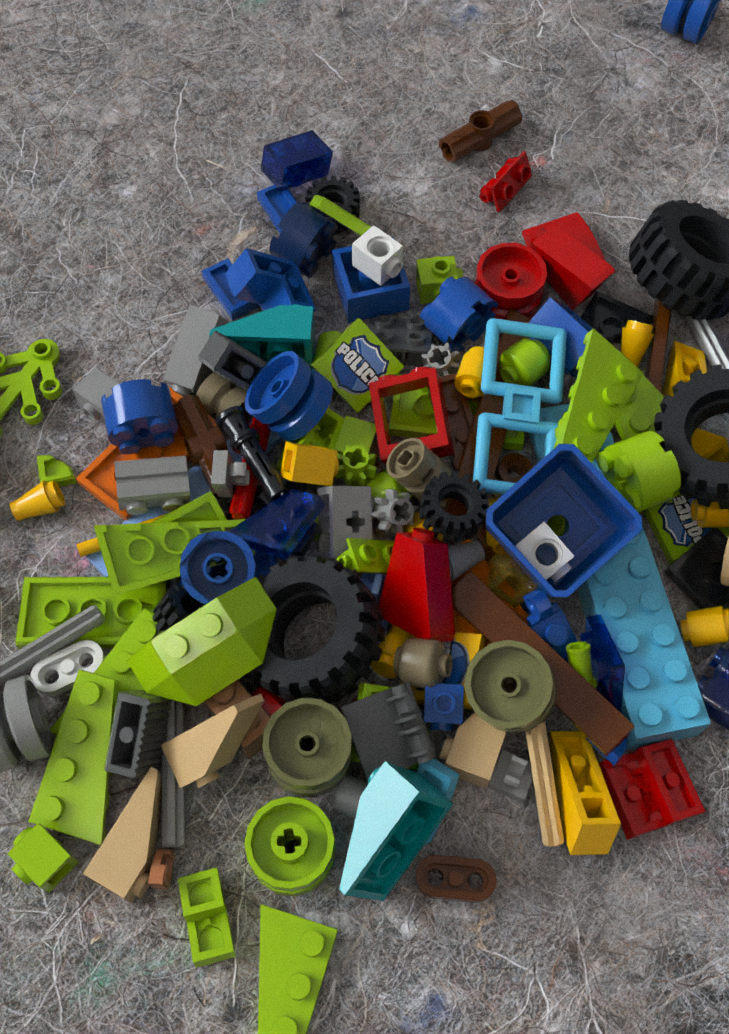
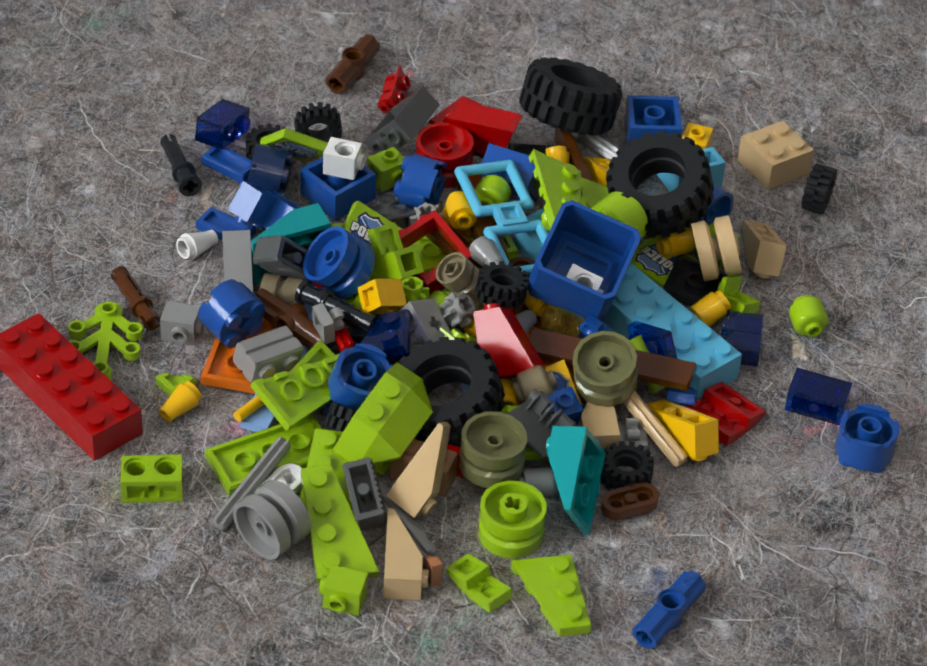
camera: 30 degrees left, 20 degrees down
none -> reddish brown pin [111,266,161,331]
none -> black pin [160,134,202,196]
none -> white cone [176,230,218,260]
none -> black tyre [294,102,343,142]
none -> dark grey window [364,86,440,154]
none -> lime brick [367,222,424,279]
none -> light grey cone [469,236,506,267]
none -> black tyre [600,441,654,491]

